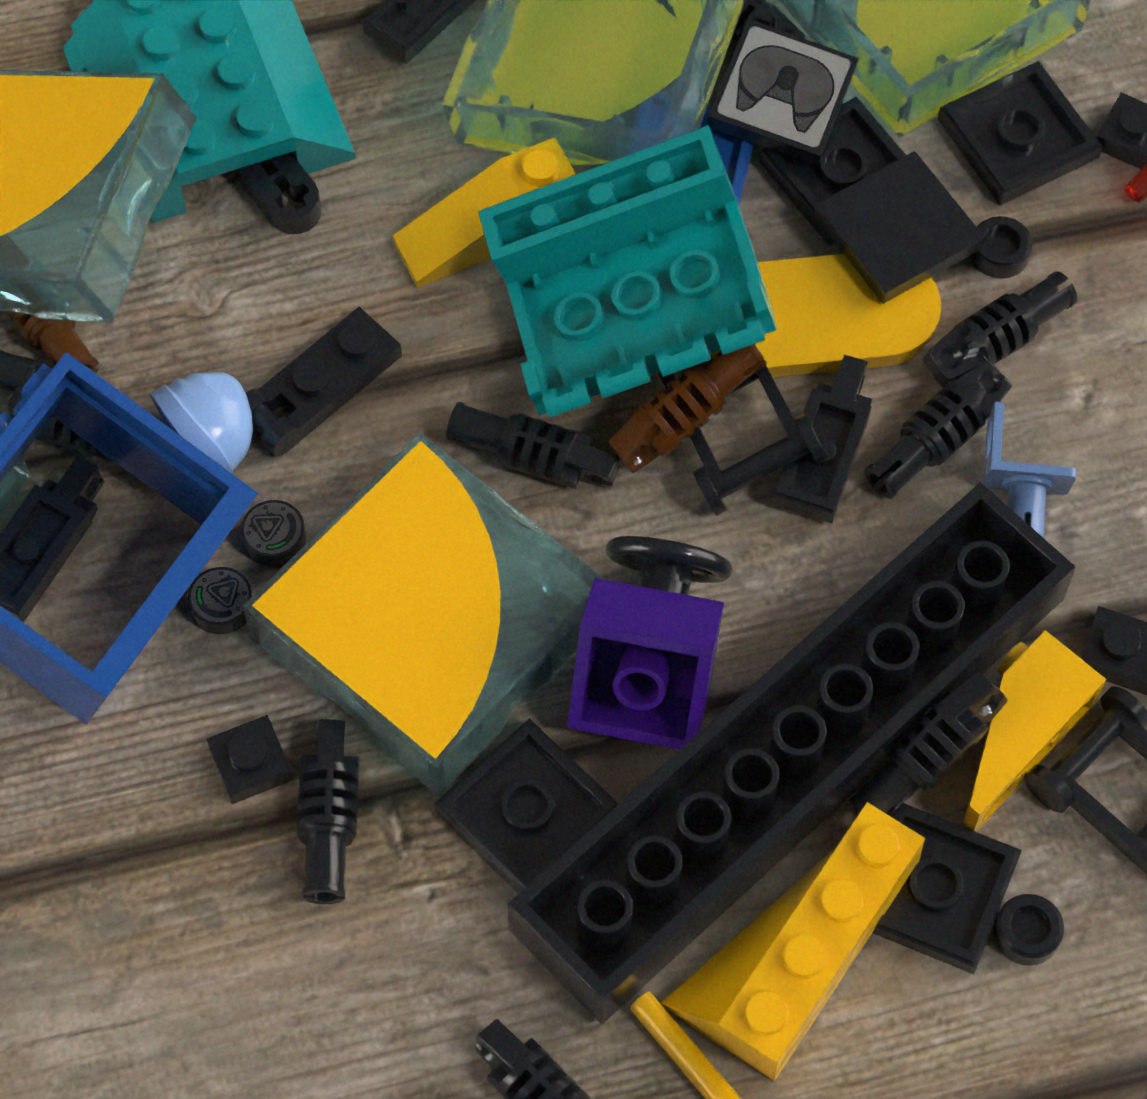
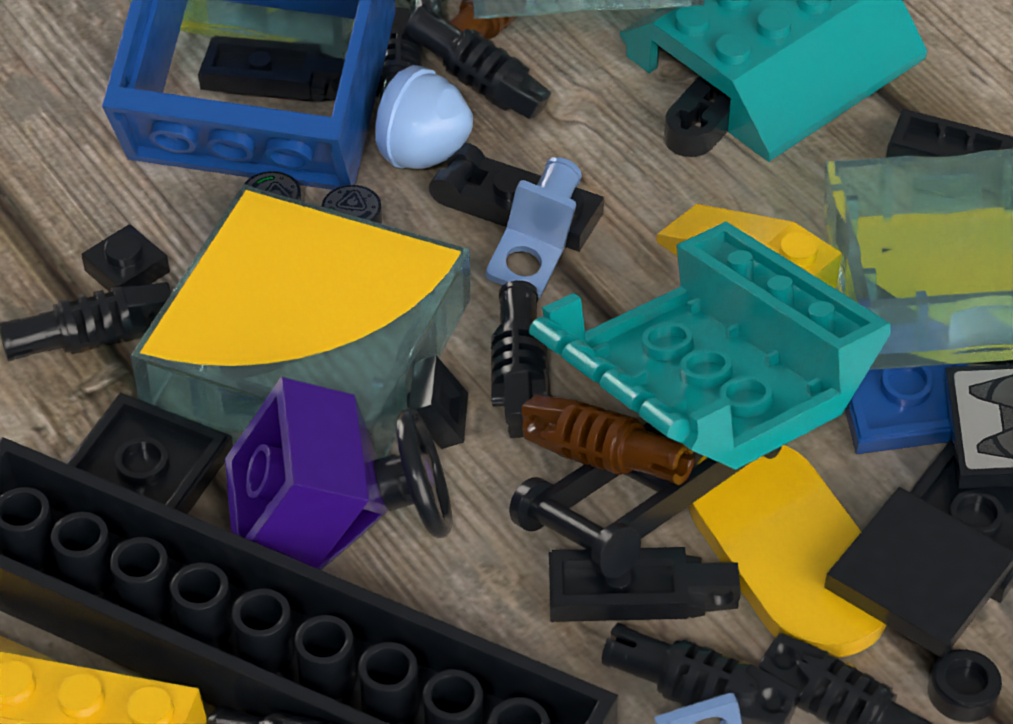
camera: 70 degrees right, 15 degrees down
none -> black hinge [404,4,552,119]
none -> black plate [407,355,468,449]
none -> medium blue bracket [485,157,582,299]

